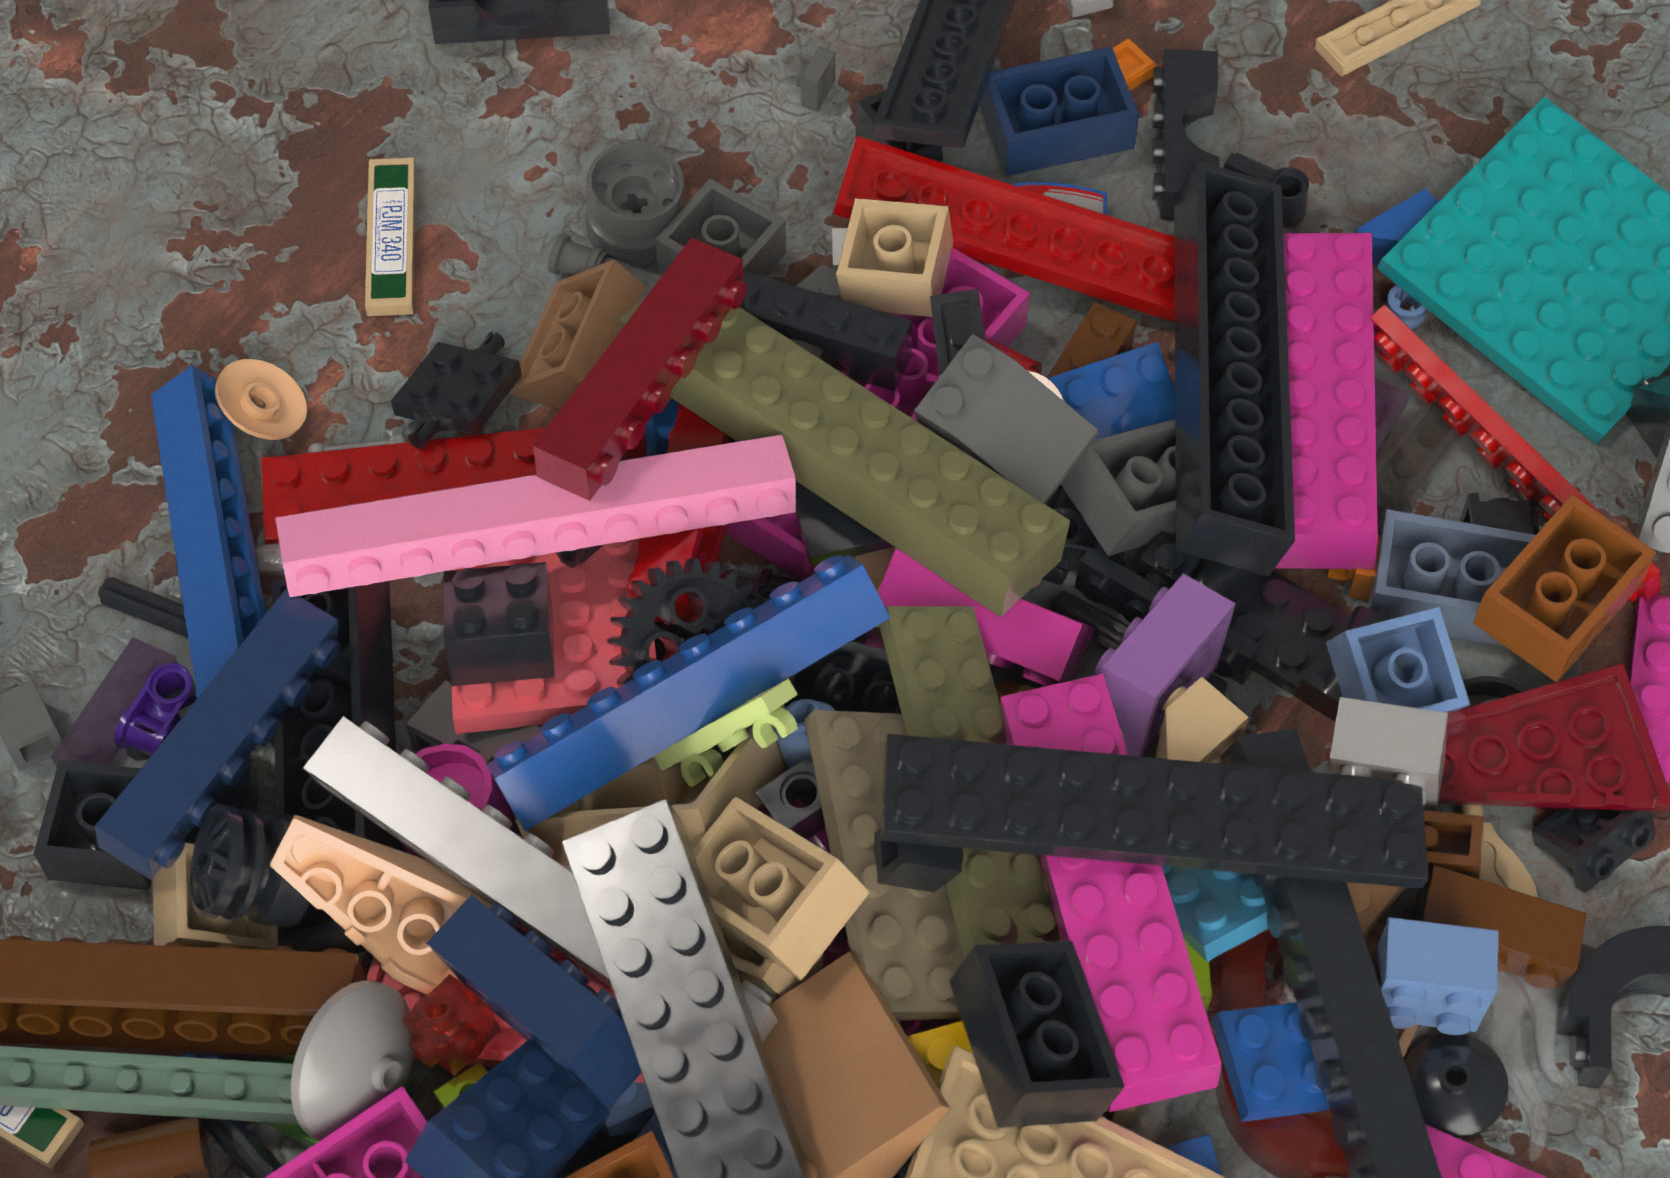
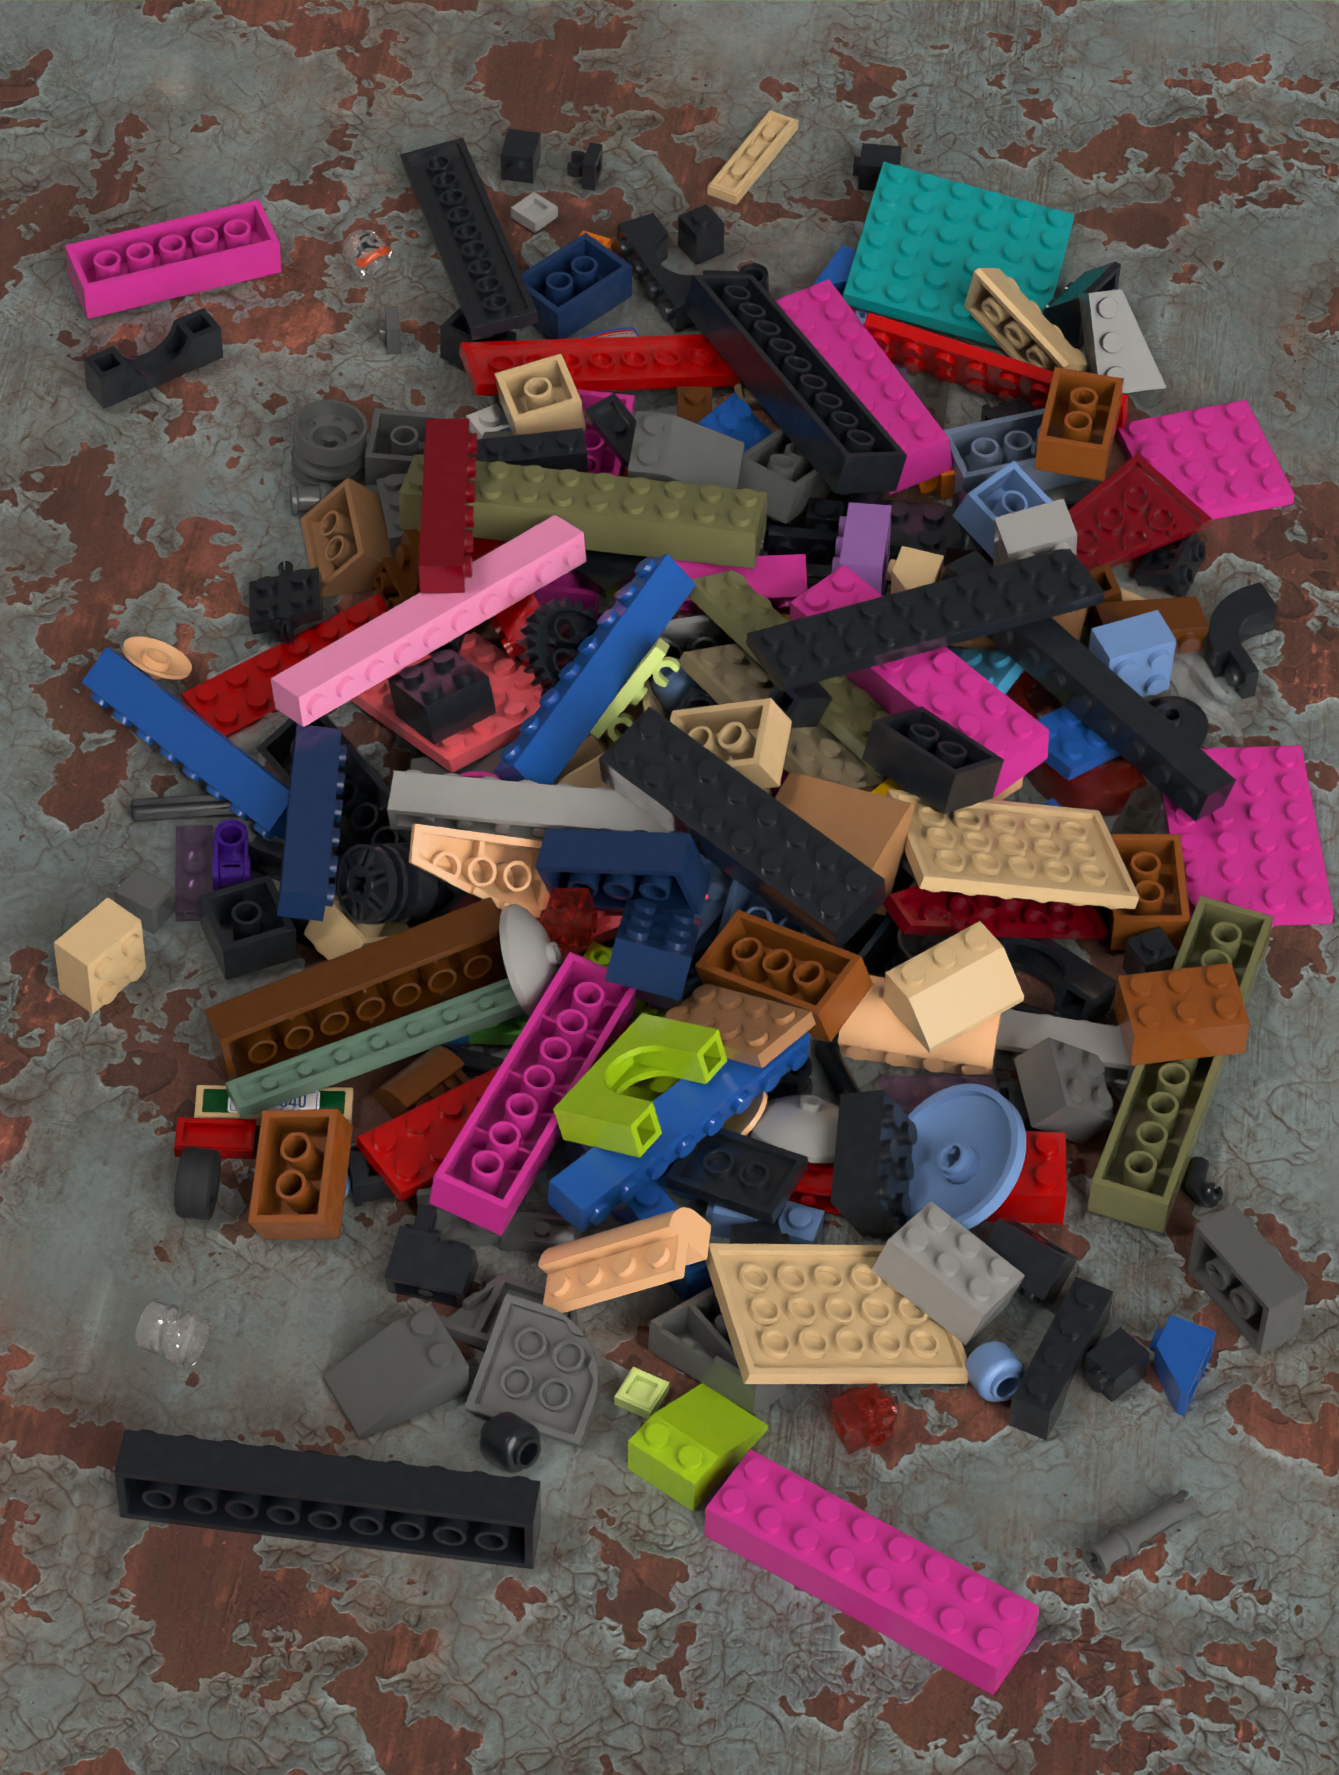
camera: 30 degrees left, 10 degrees down
tile [365,157,416,316] -> none
none -> black brick [678,204,725,265]
none -> black brick [853,143,902,191]
none -> tan slope [964,268,1089,372]

